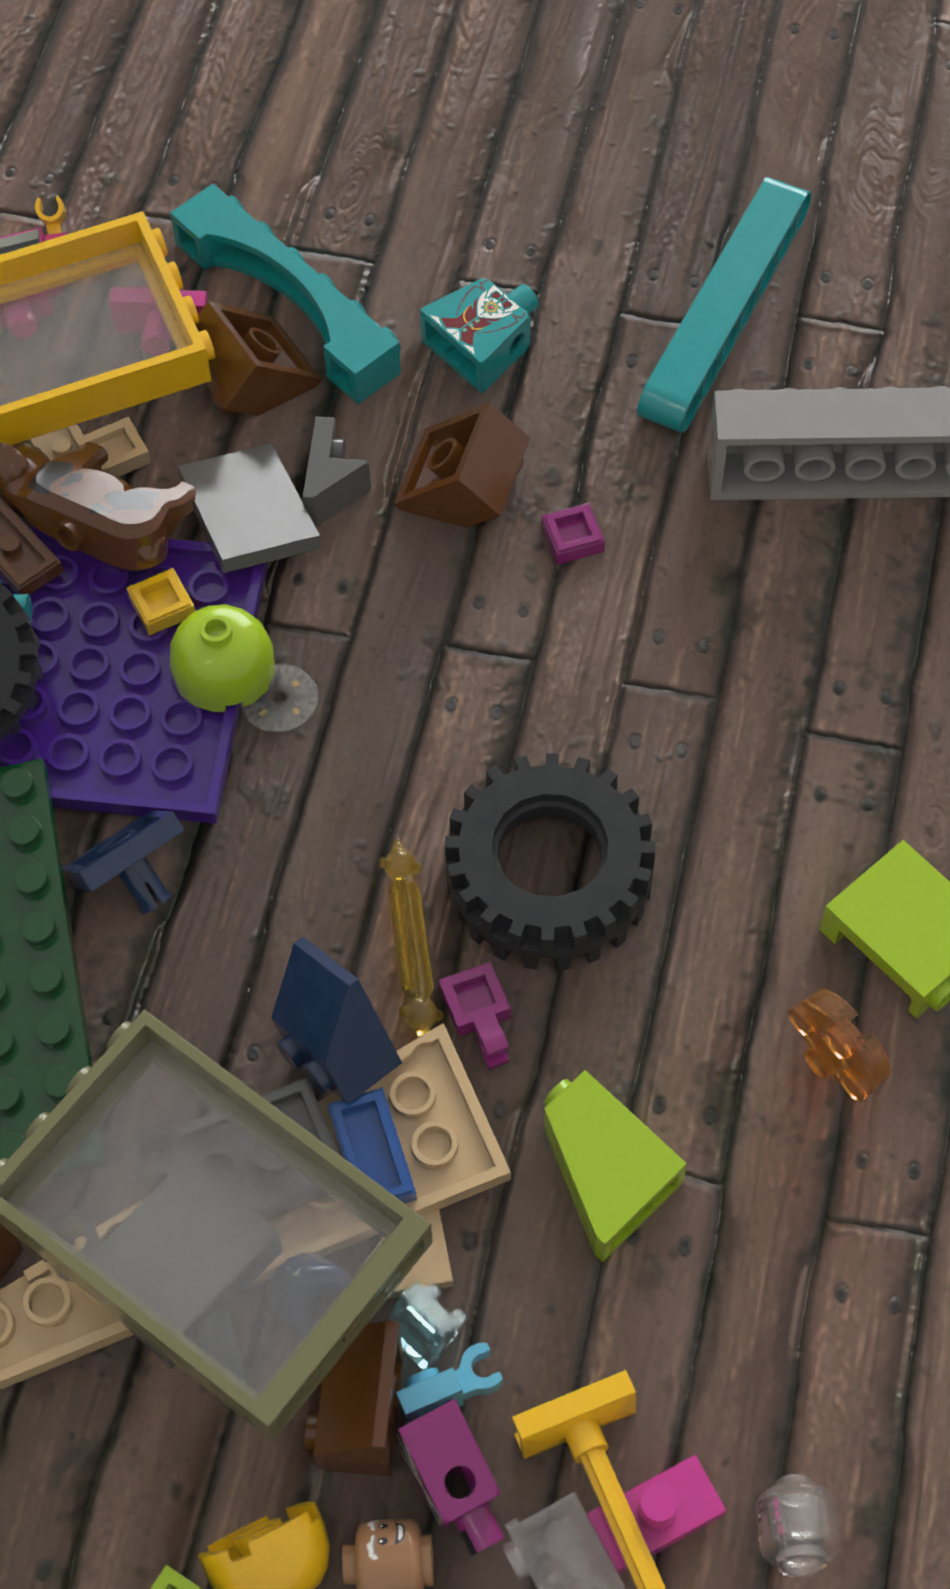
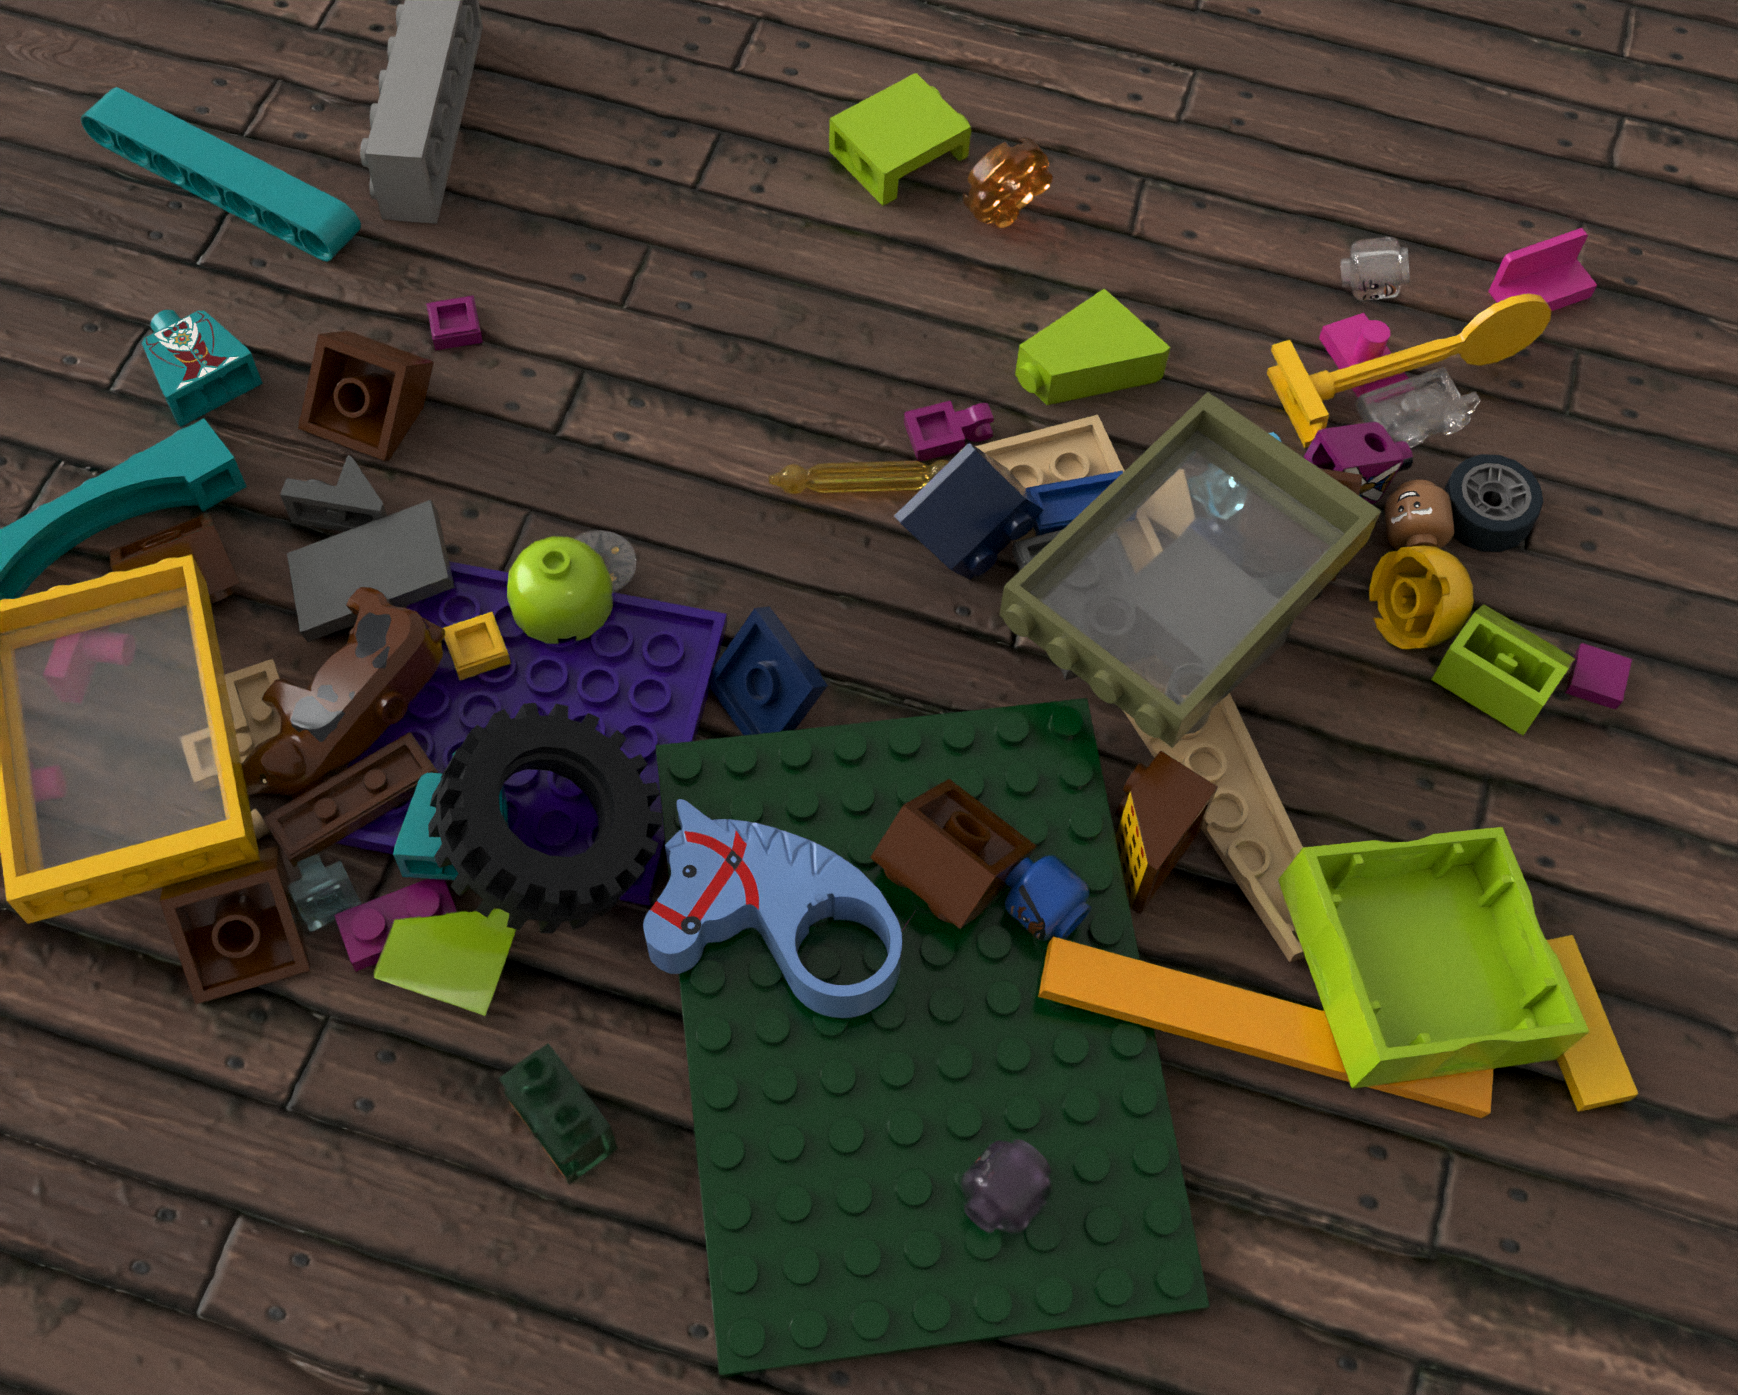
camera: 90 degrees left, 0 degrees up
black tyre [445,753,655,970] -> none

